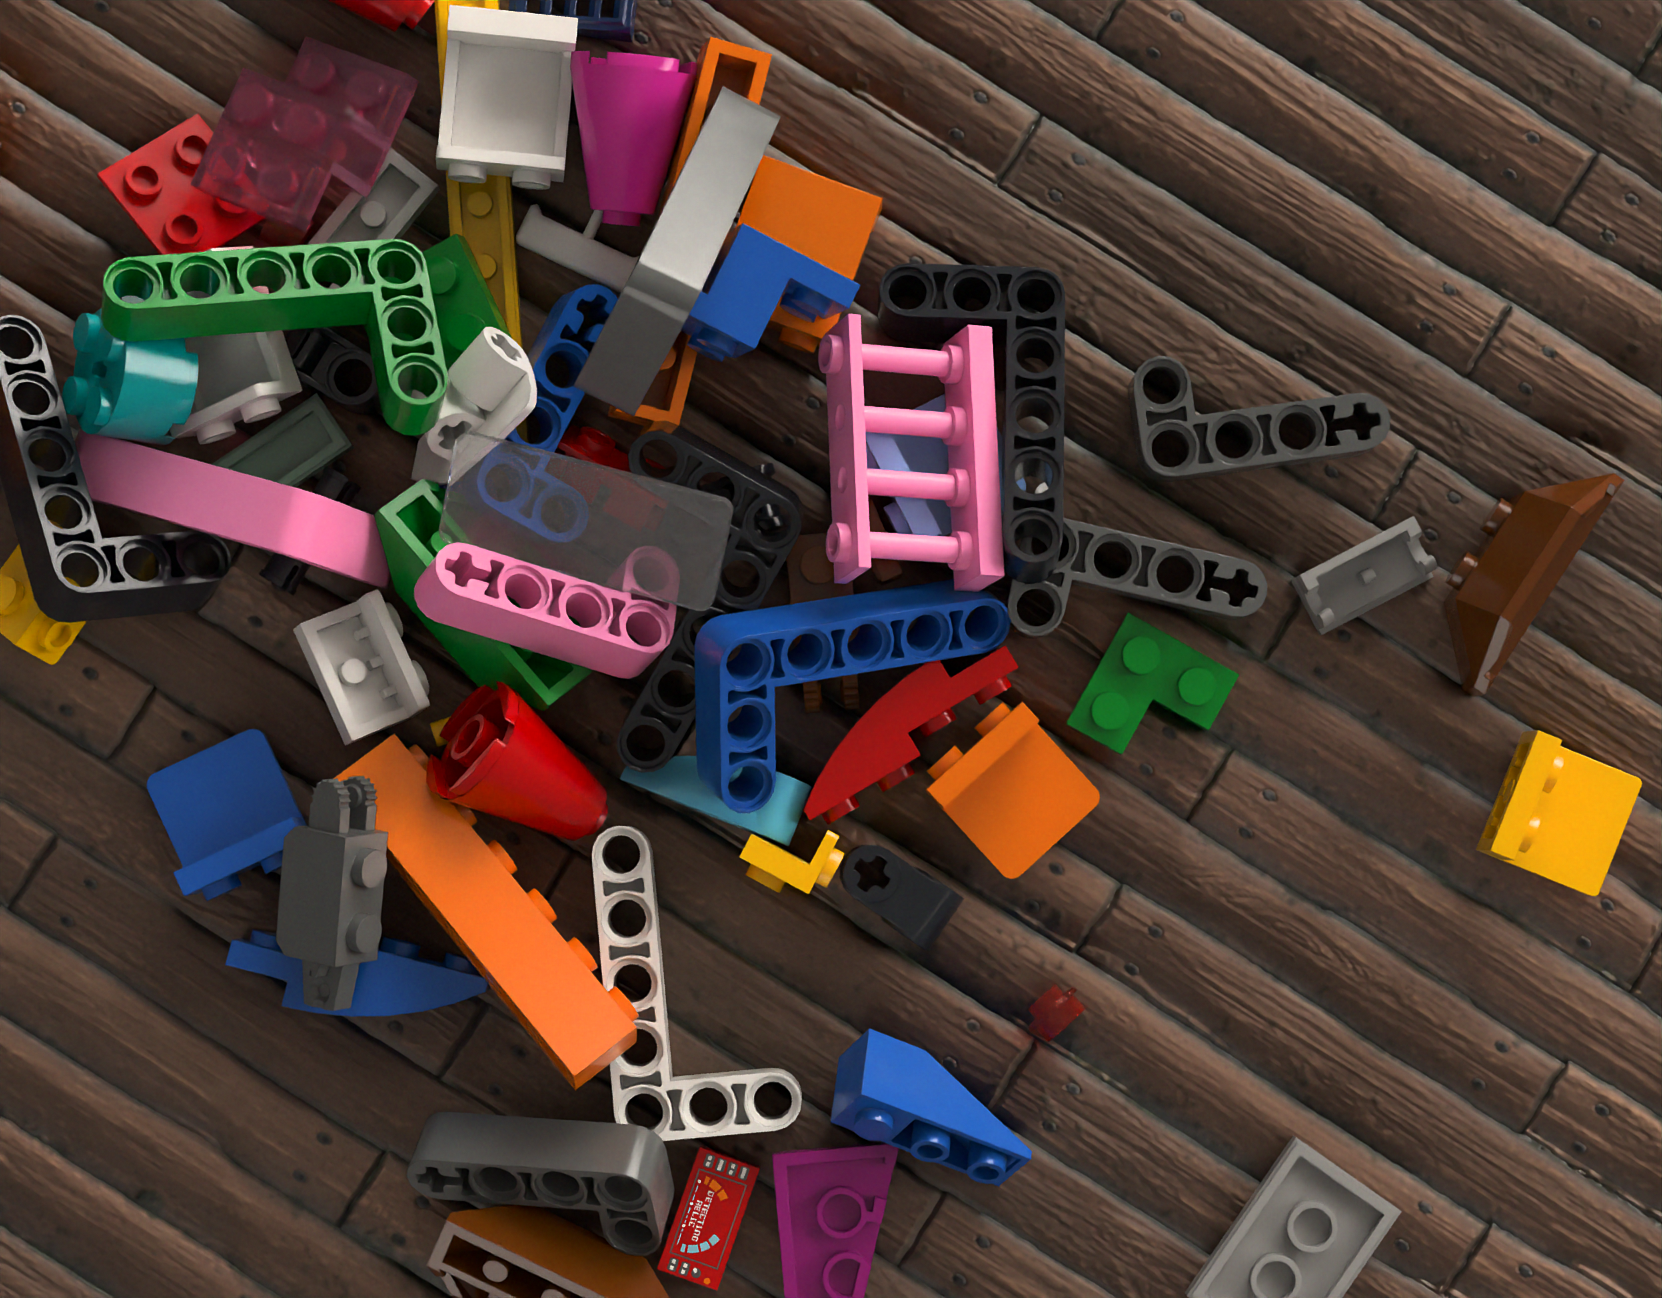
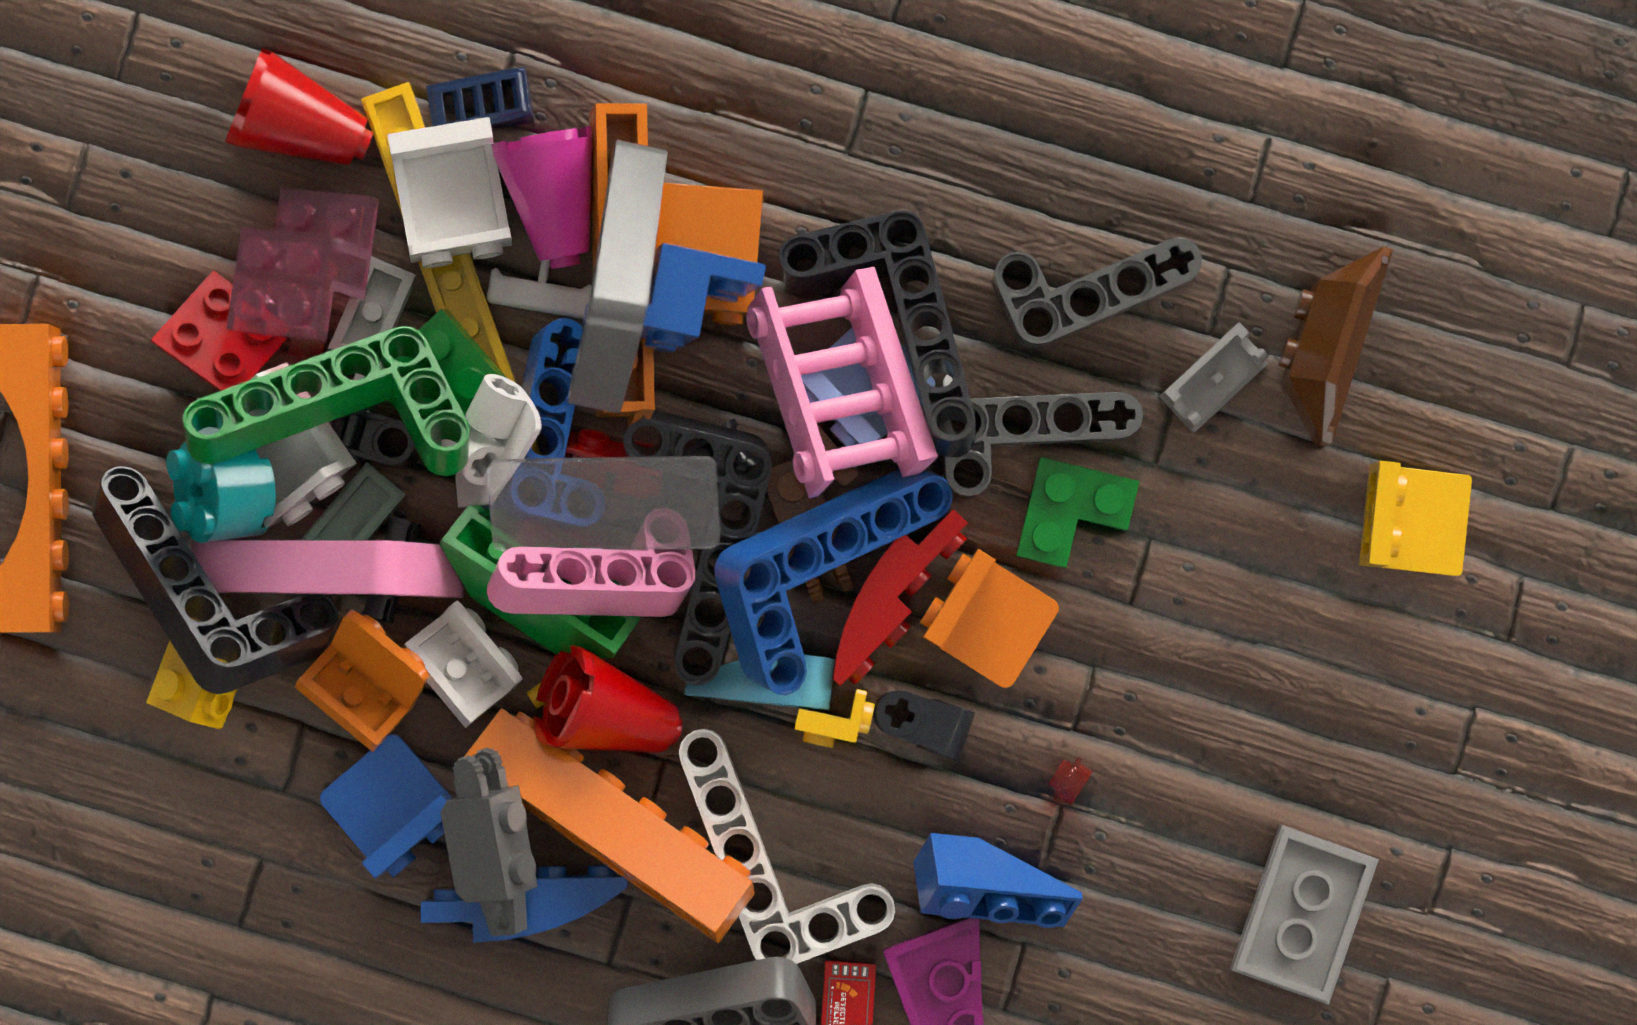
camera: 15 degrees left, 0 degrees up
none -> orange bracket [295,610,430,752]

